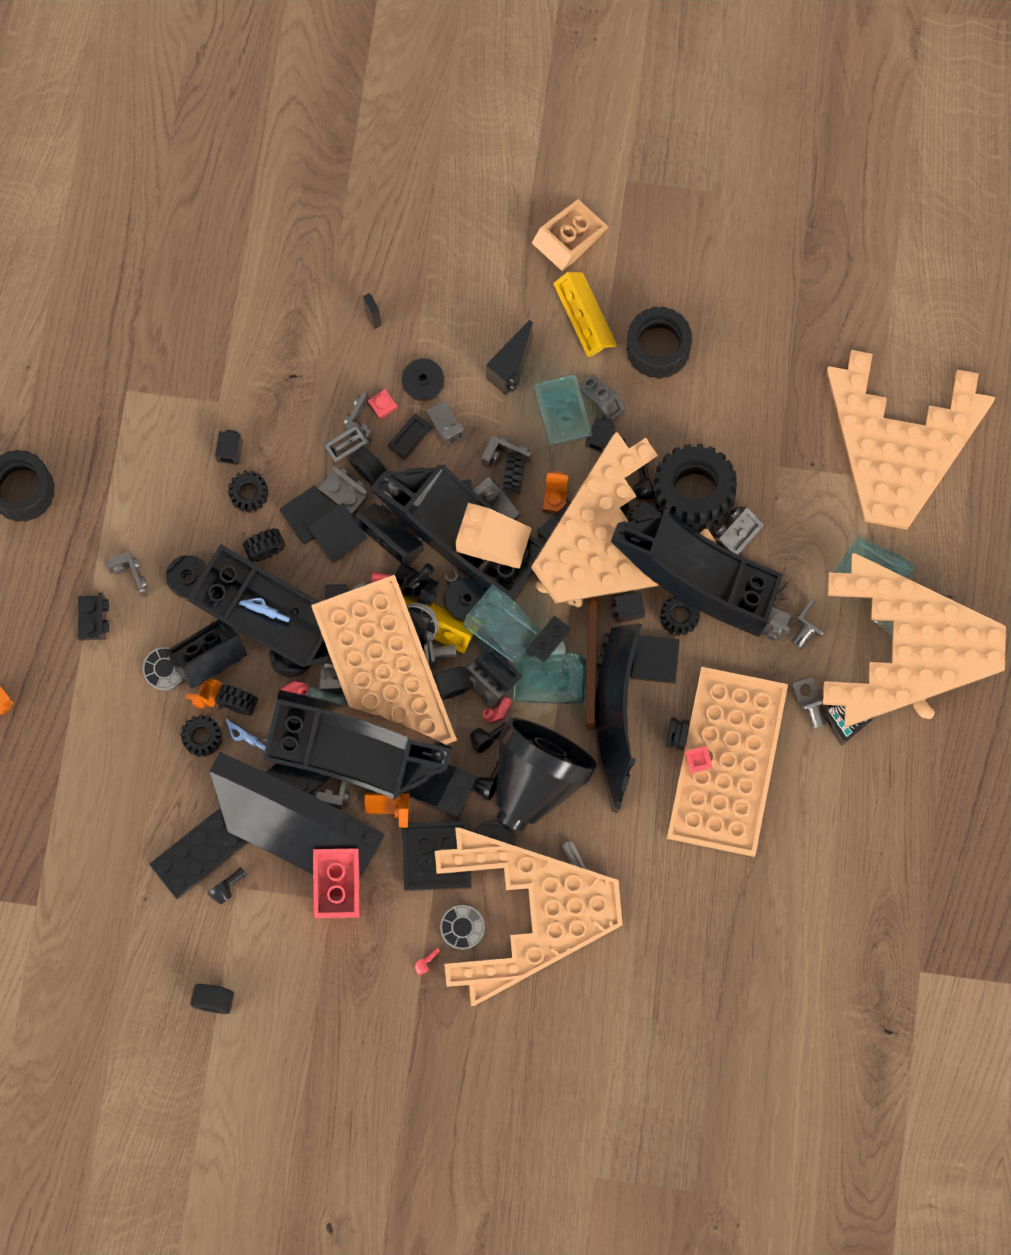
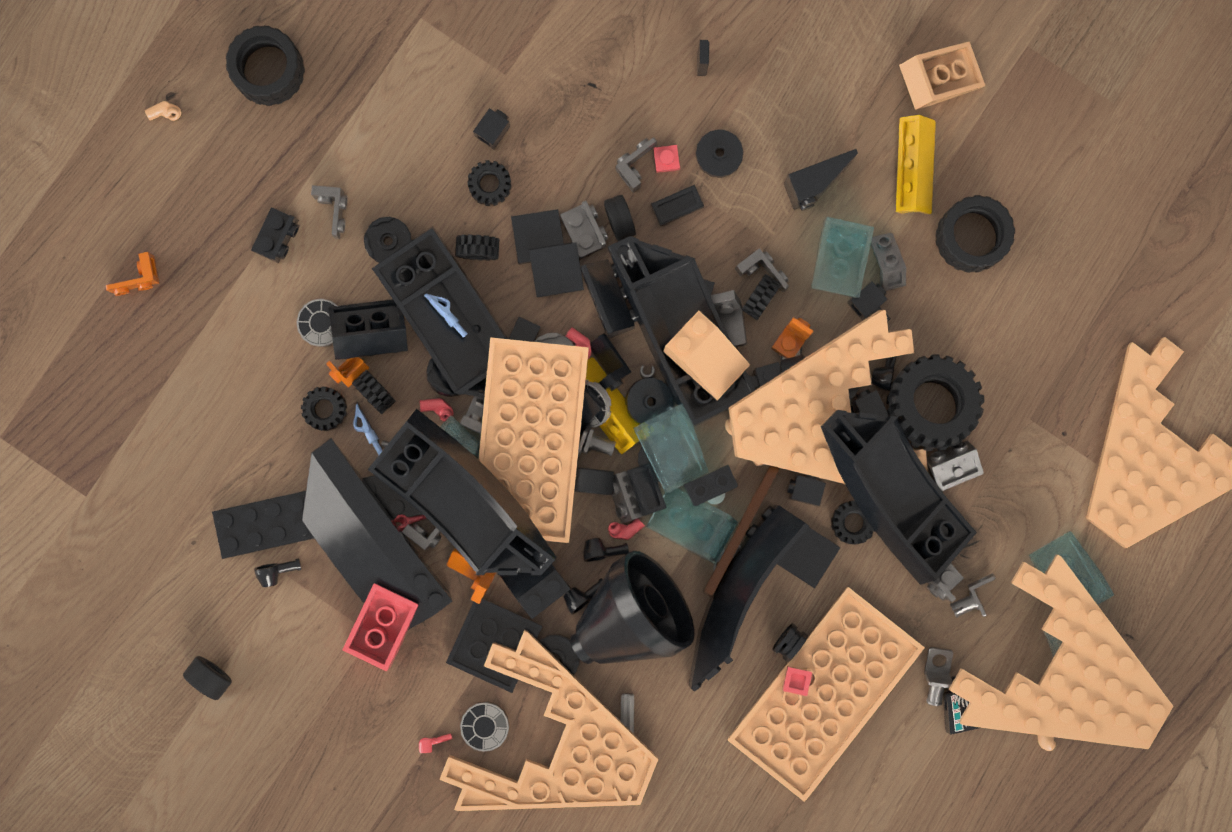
camera: 20 degrees right, 10 degrees up
tile [324,422,371,463] -> none
black bar [401,563,434,598] -> none
flat silver bracket [427,401,465,447] -> none
none -> coral hand [394,514,427,531]

